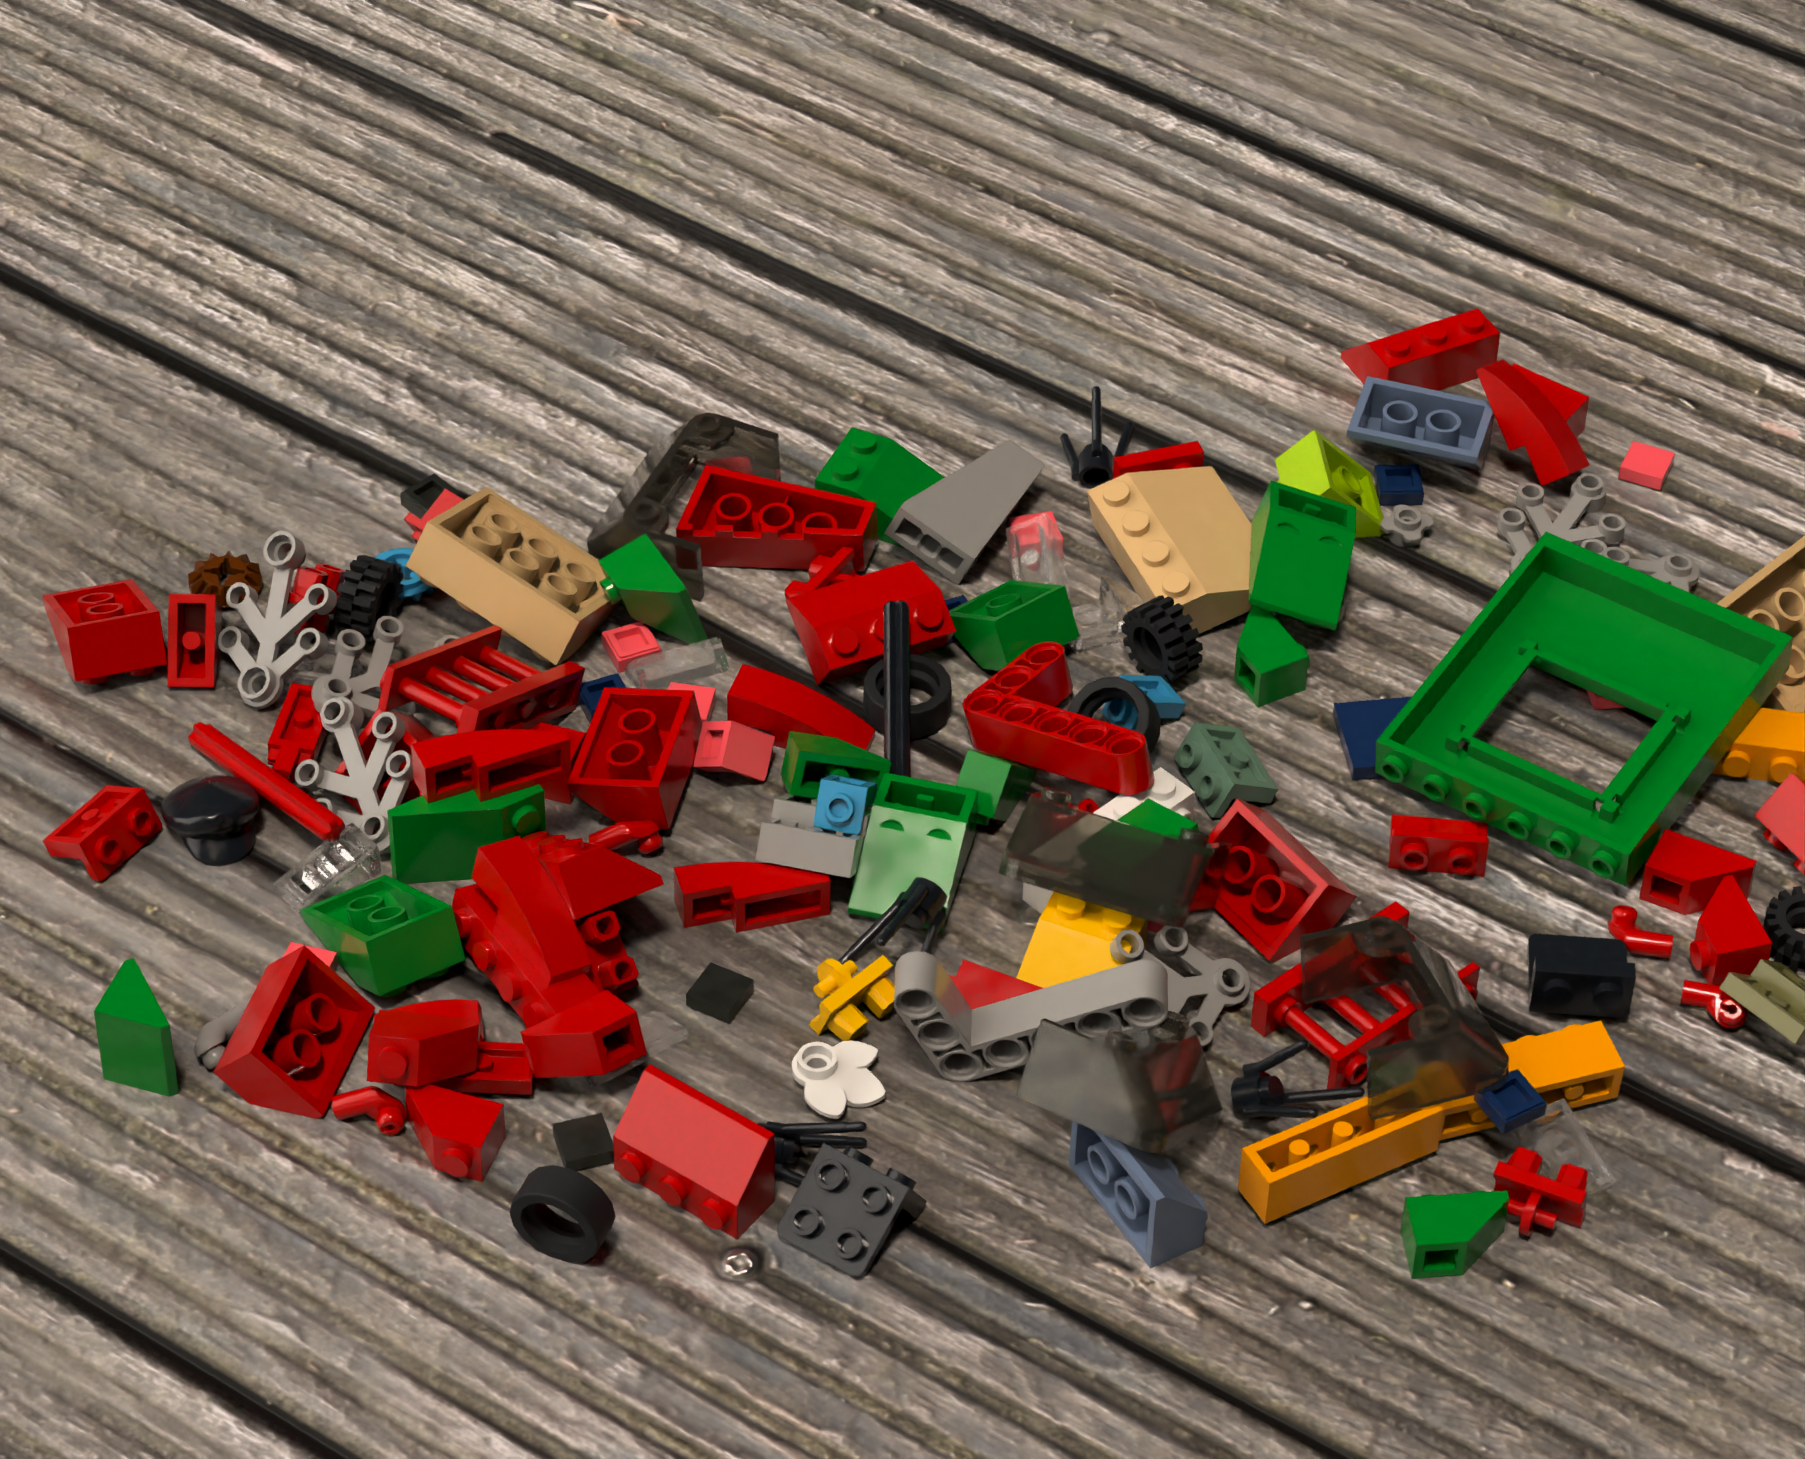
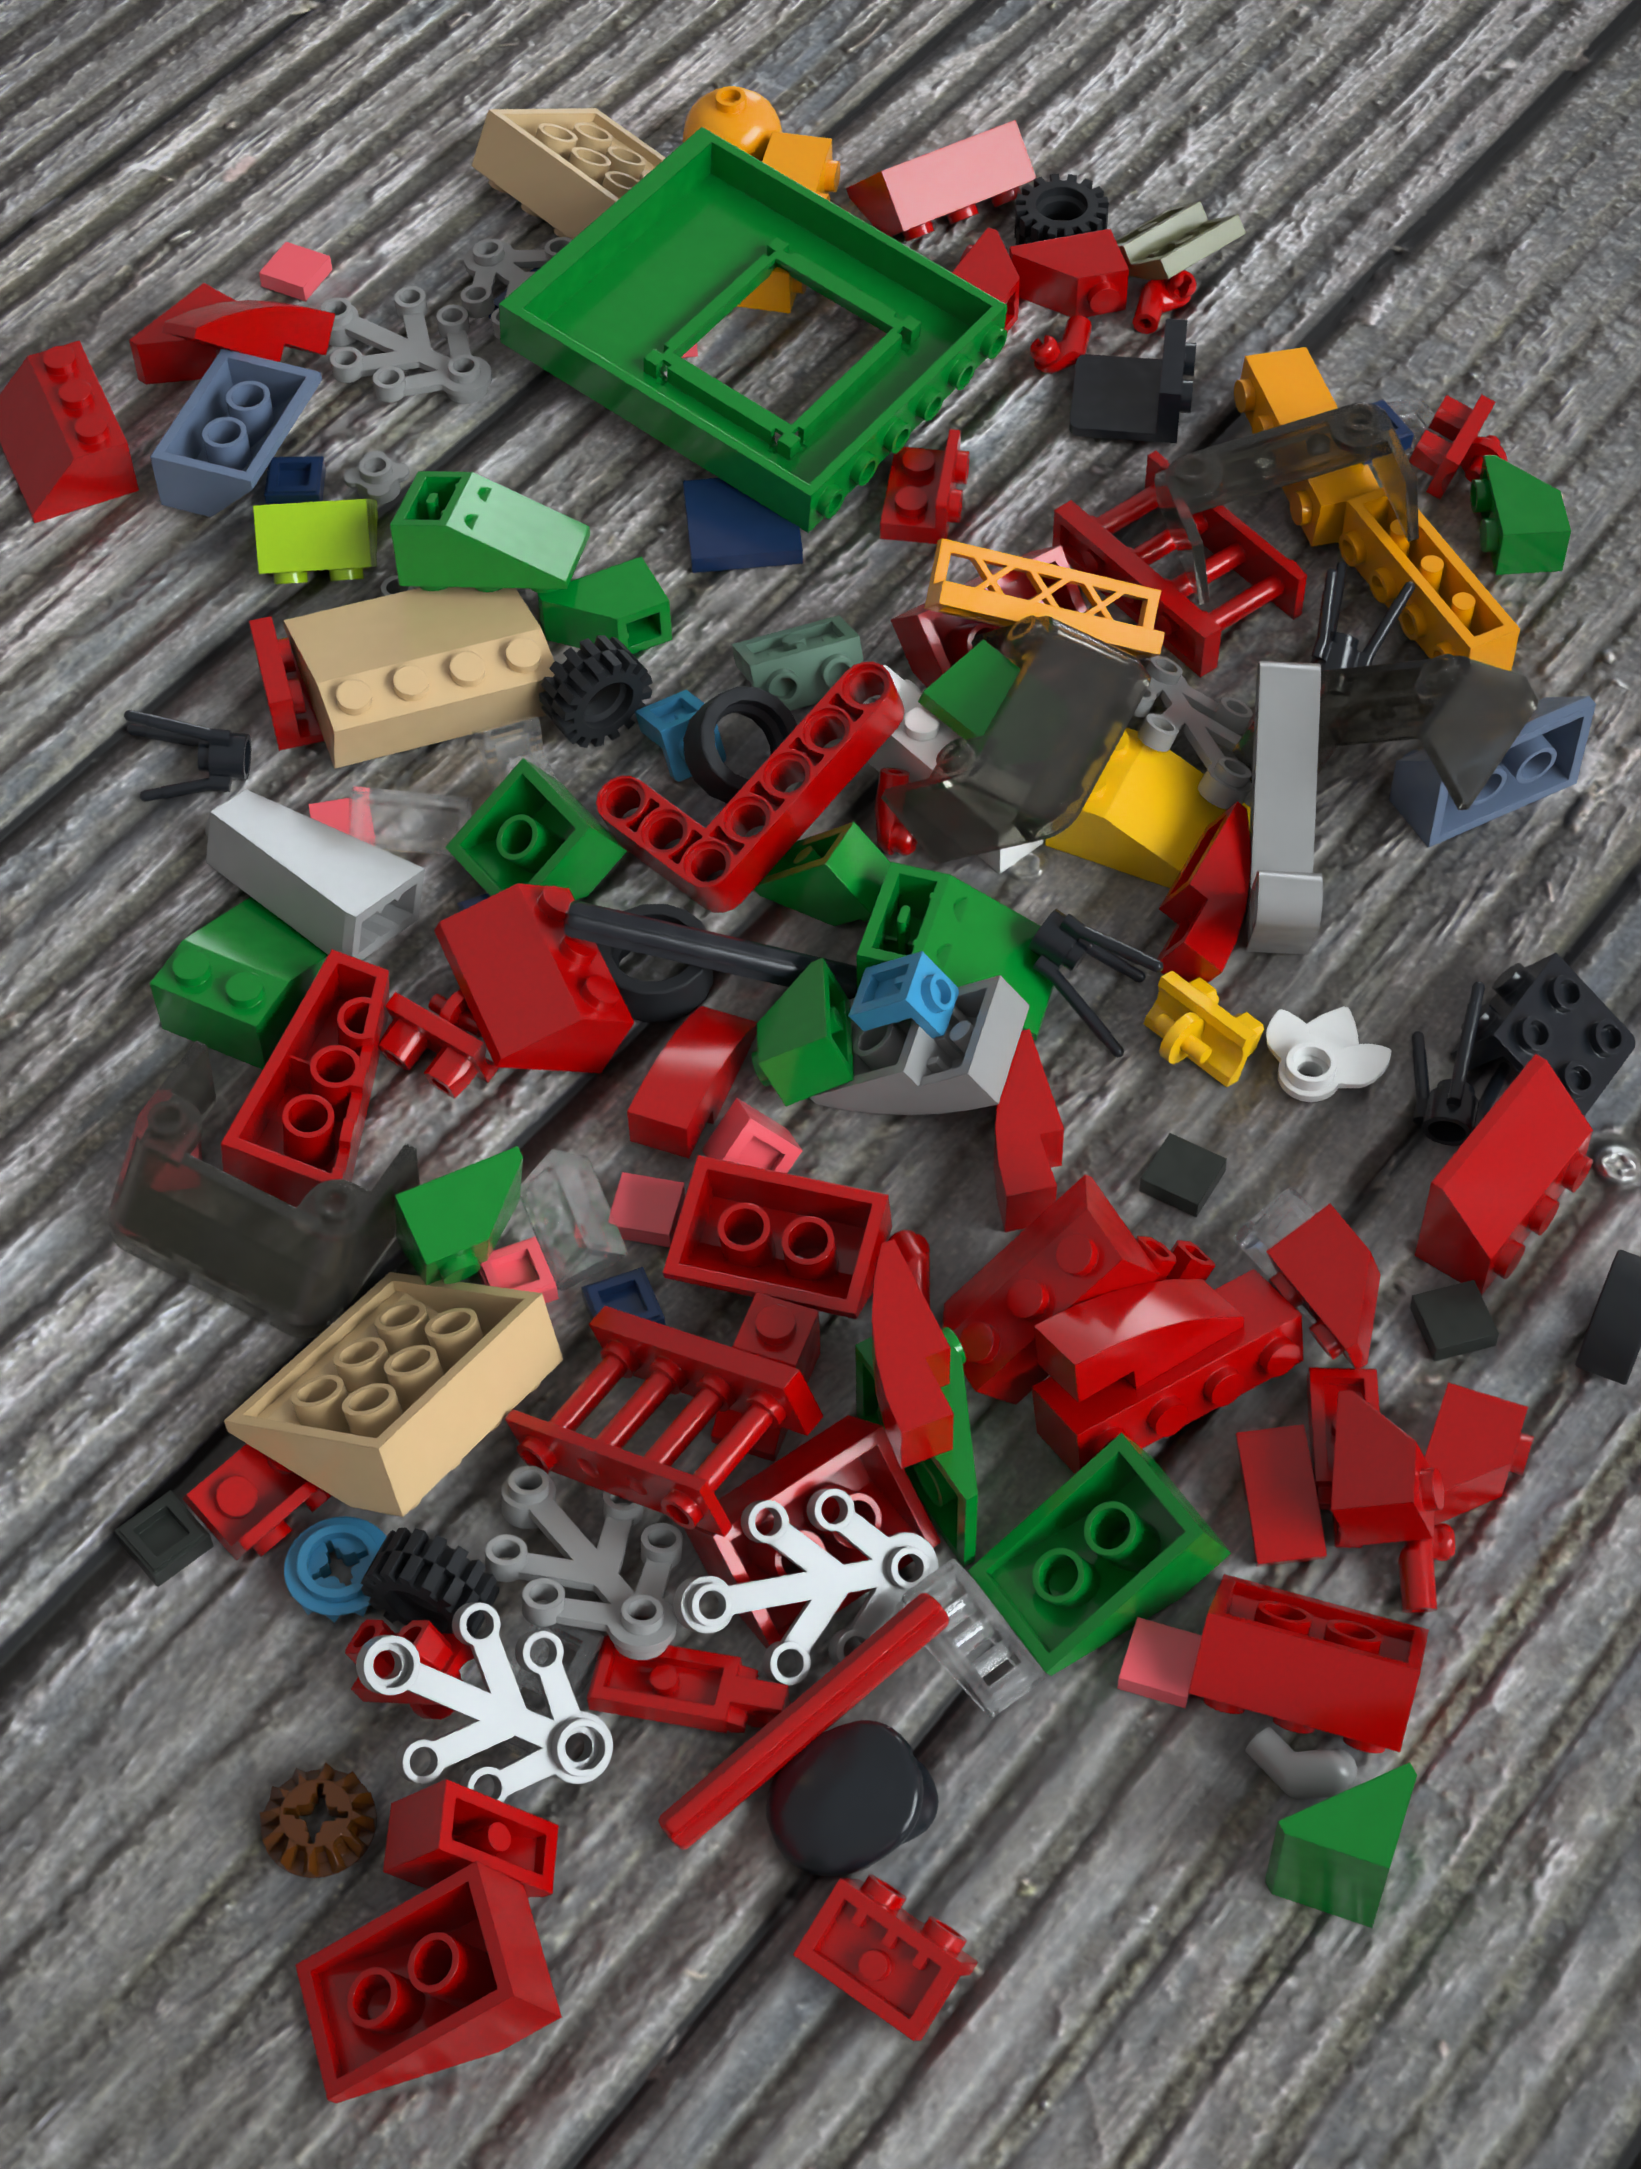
camera: 85 degrees left, 10 degrees up
none -> light orange fence [924,538,1165,659]

